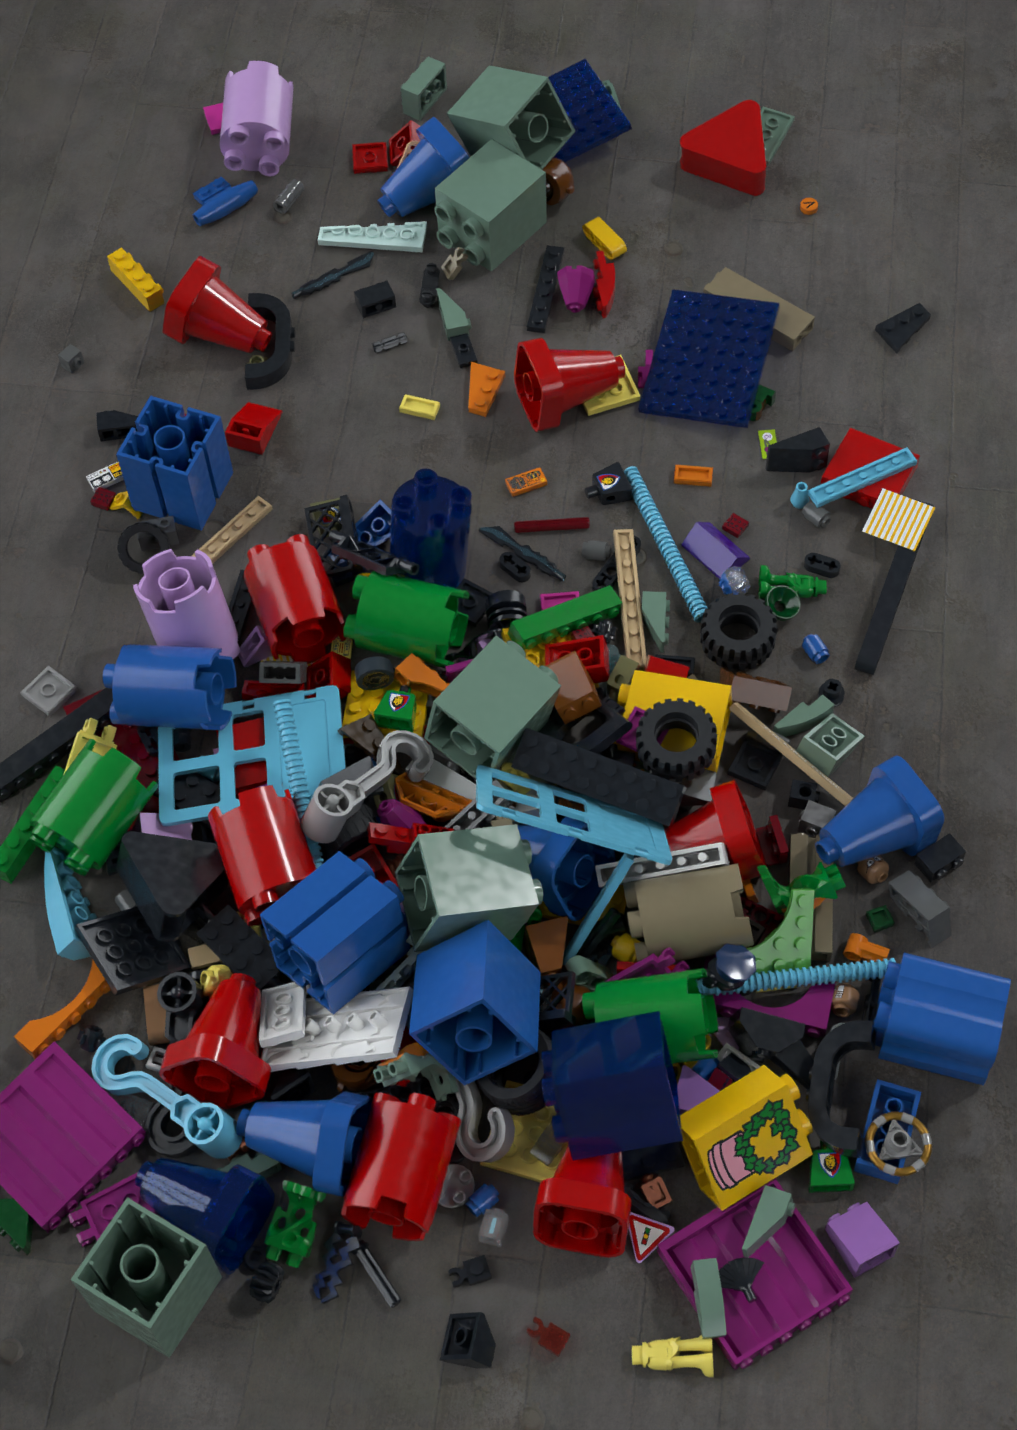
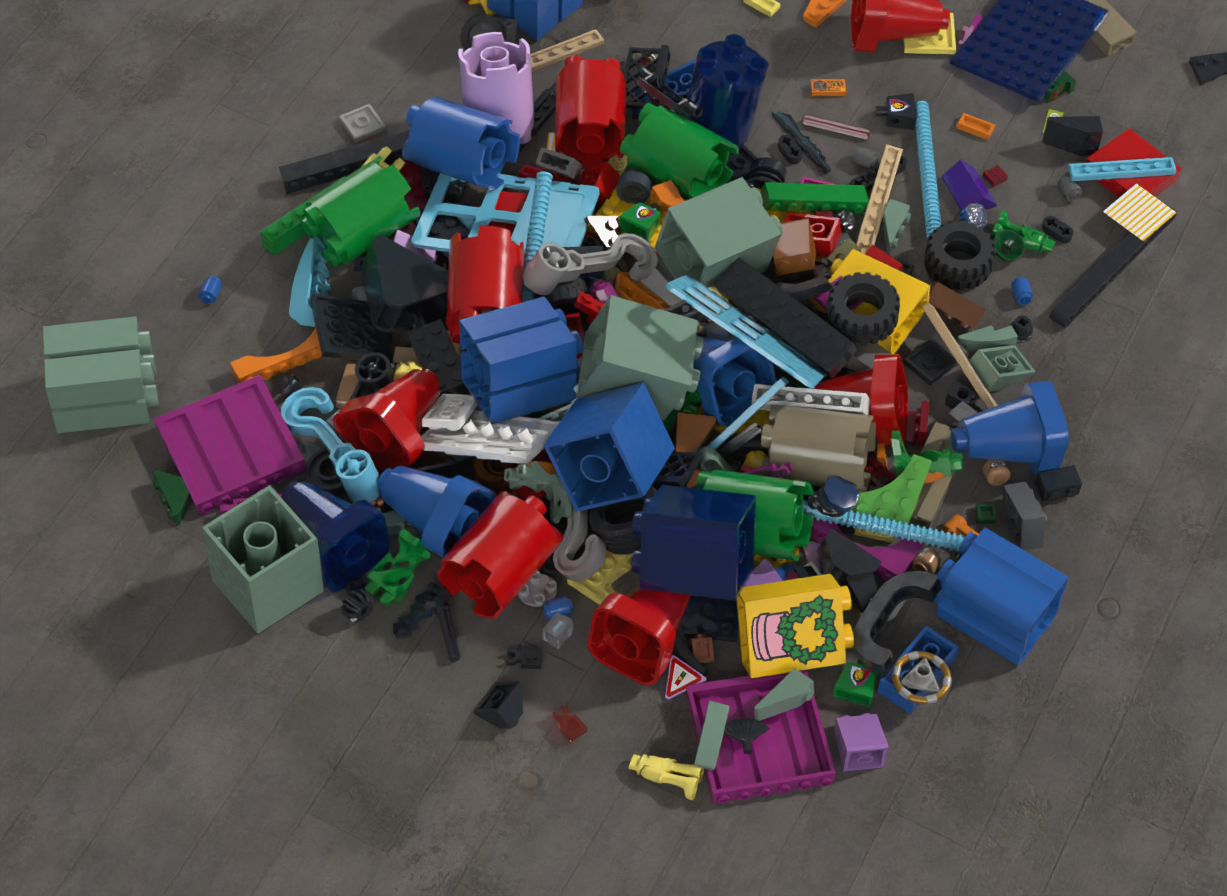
camera: 15 degrees right, 5 degrees down
lavender slope [238,626,272,667] -> none
medium azure cone [790,482,809,509] -> none

